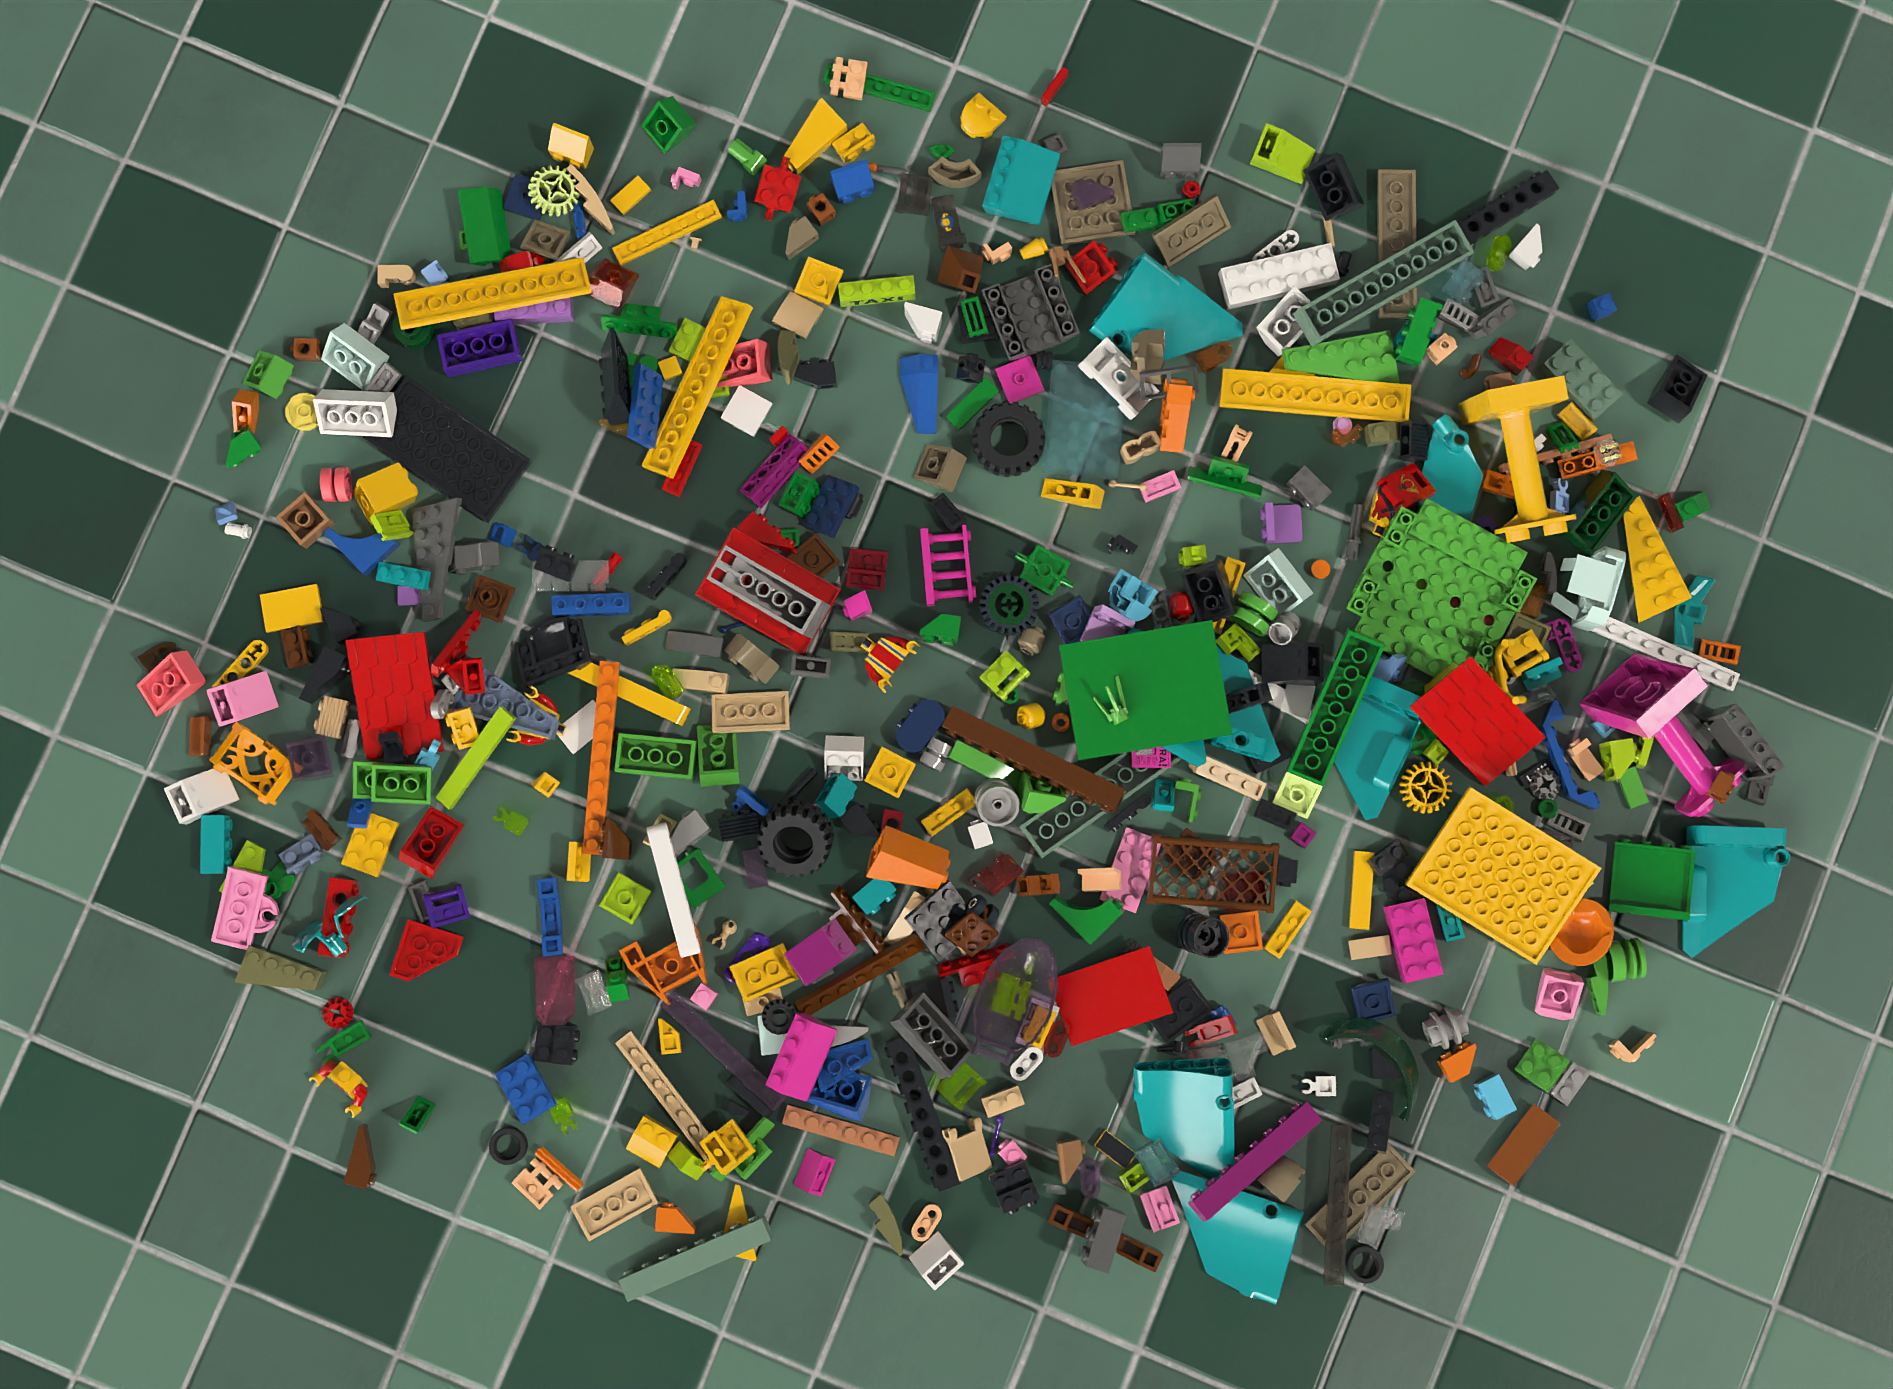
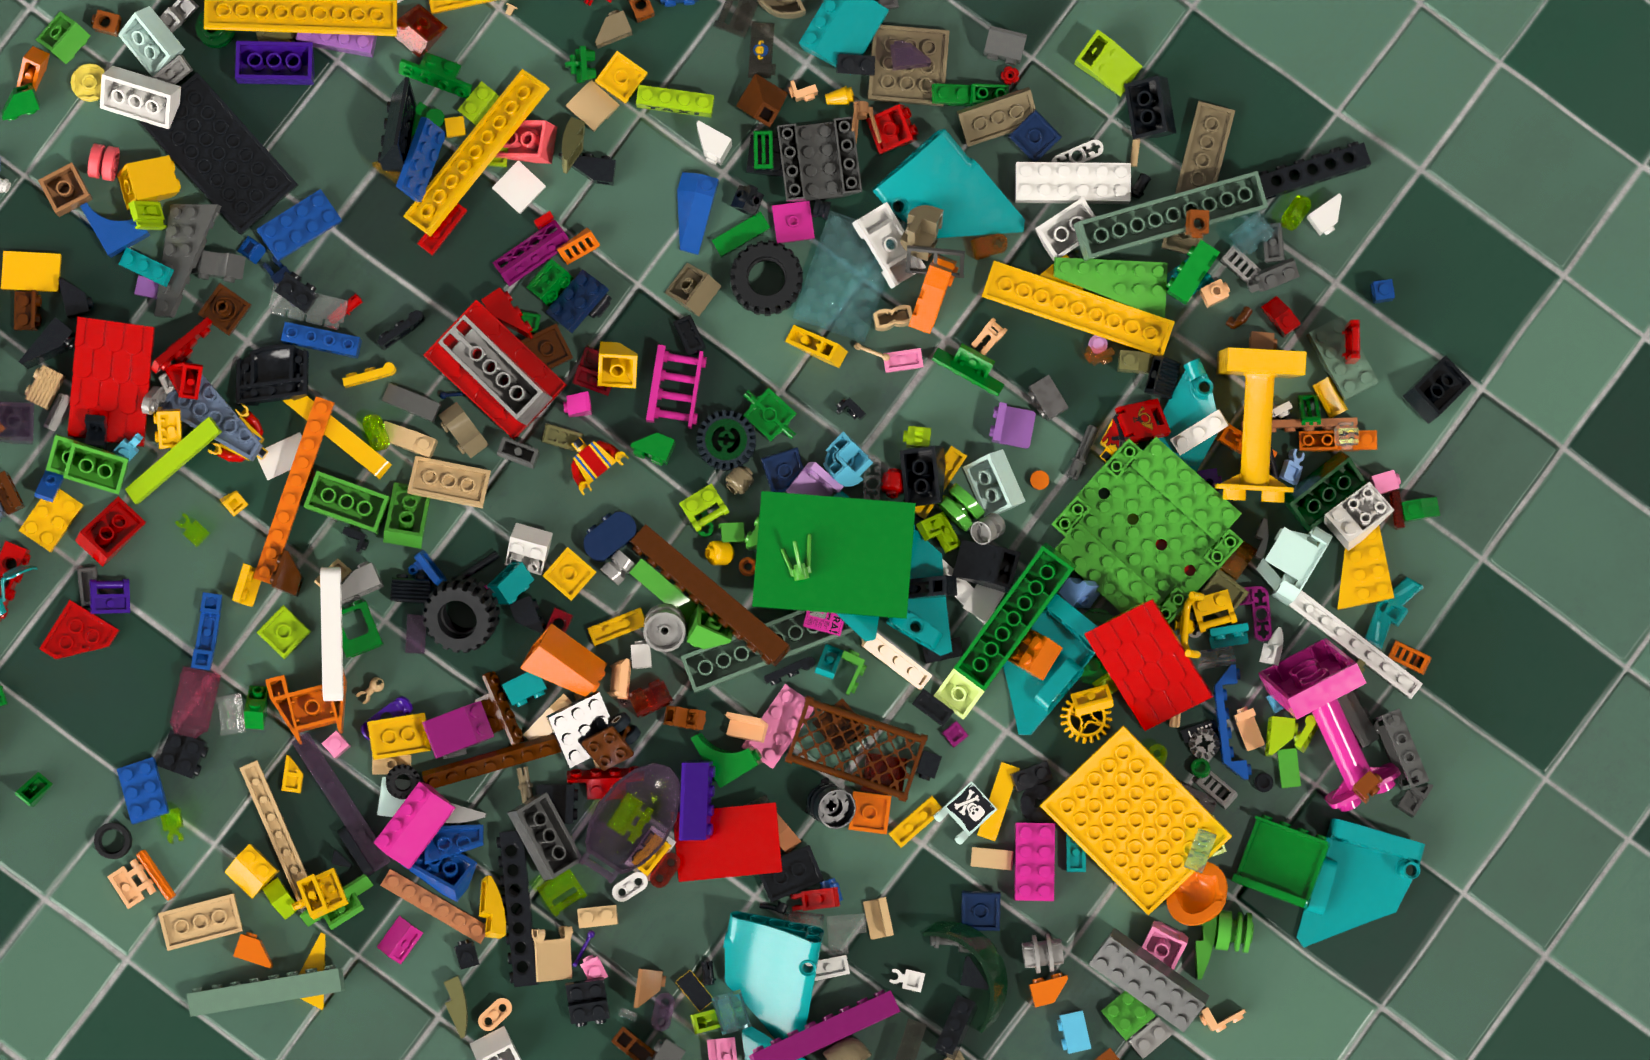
camera: 15 degrees right, 0 degrees up
none -> blue plate [257,189,342,262]
none -> black bracket [342,525,369,554]
none -> black bracket [454,939,480,970]
none -> yellow slope [479,875,506,939]
none -> green hips [565,46,596,84]
none -> yellow slope [598,341,638,388]
none -> light nougat slope [607,658,631,700]
none -> dark purple slope [679,760,716,841]
none -> black pin [701,961,716,986]
none -> bright green panel [718,522,745,544]
none -> black plate [836,54,875,76]
none -> flag [933,781,997,844]
none -> dark blue plate [1008,109,1062,162]
none -> orange slope [1008,629,1063,681]
none -> yellow slope [1071,684,1114,717]
none -> brick [1089,928,1209,1032]
none -> white plate [1170,409,1229,455]
none -> clear light blue slope [1184,828,1217,873]
none -> dark orange brick [1186,209,1209,238]
none -> black plate [1254,773,1274,792]
none -> white plate [1259,627,1284,666]
none -> white slope [1324,482,1394,551]
none -> red container [1342,320,1360,364]
none -> bright pink brick [1370,470,1401,494]

